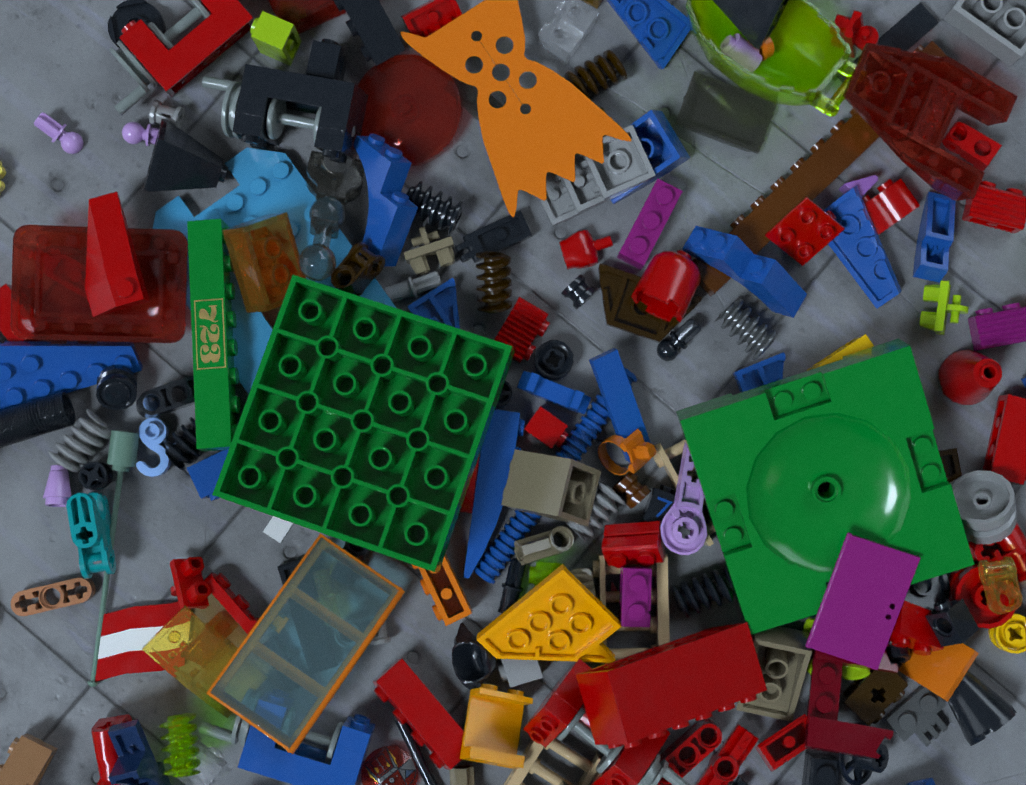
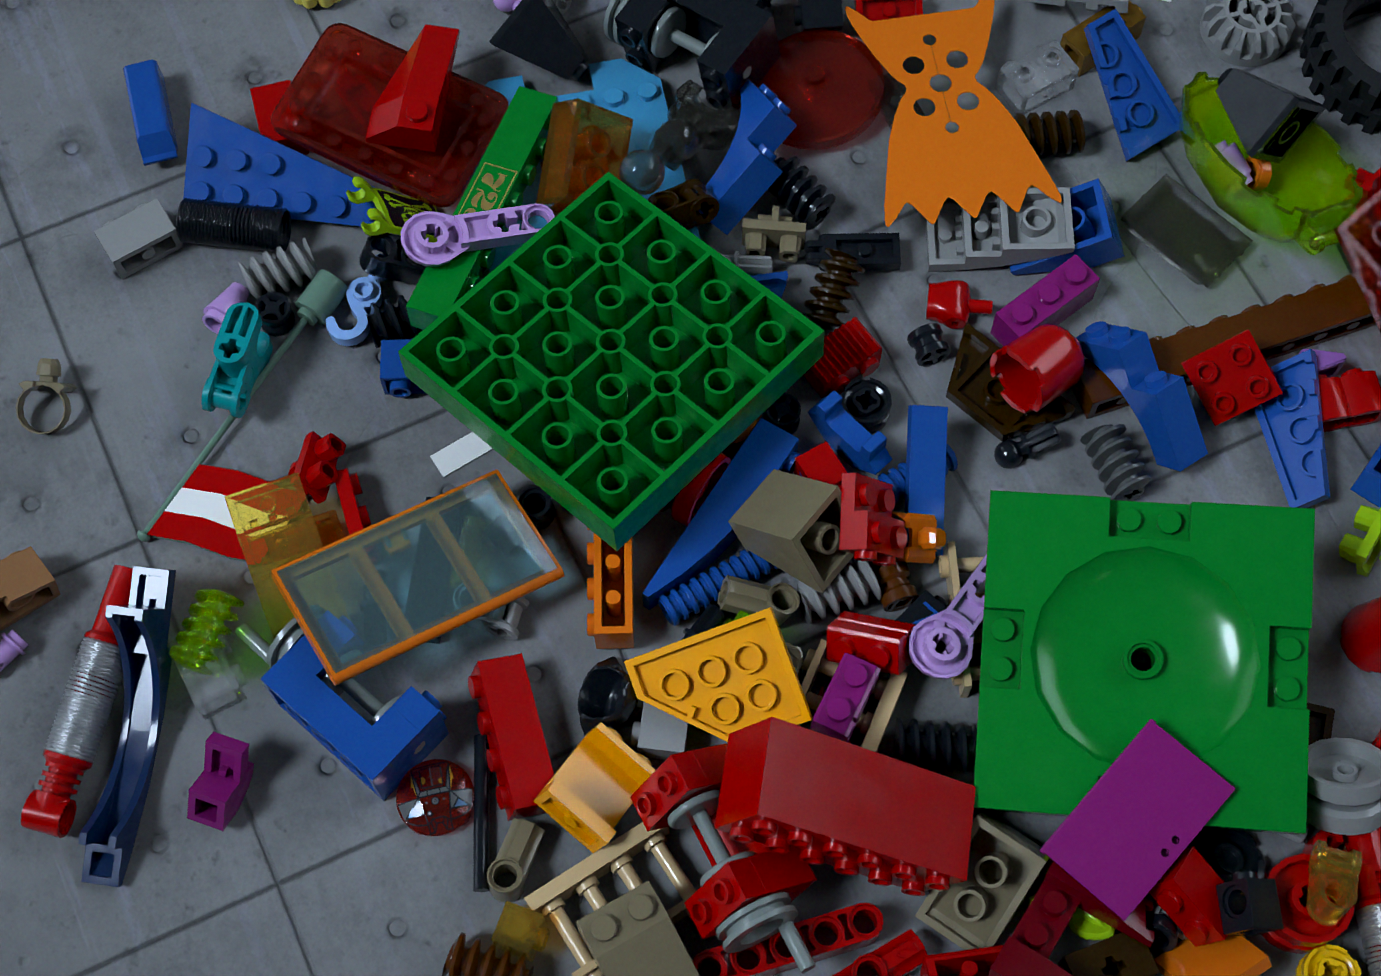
camera: 30 degrees right, 20 degrees down
nougat beam [11,577,96,616] -> none
black wheel [96,365,137,410] -> none
none -> lime flag [346,176,438,243]
none -> lavender beam [401,204,555,267]
none -> red plate [839,472,907,566]

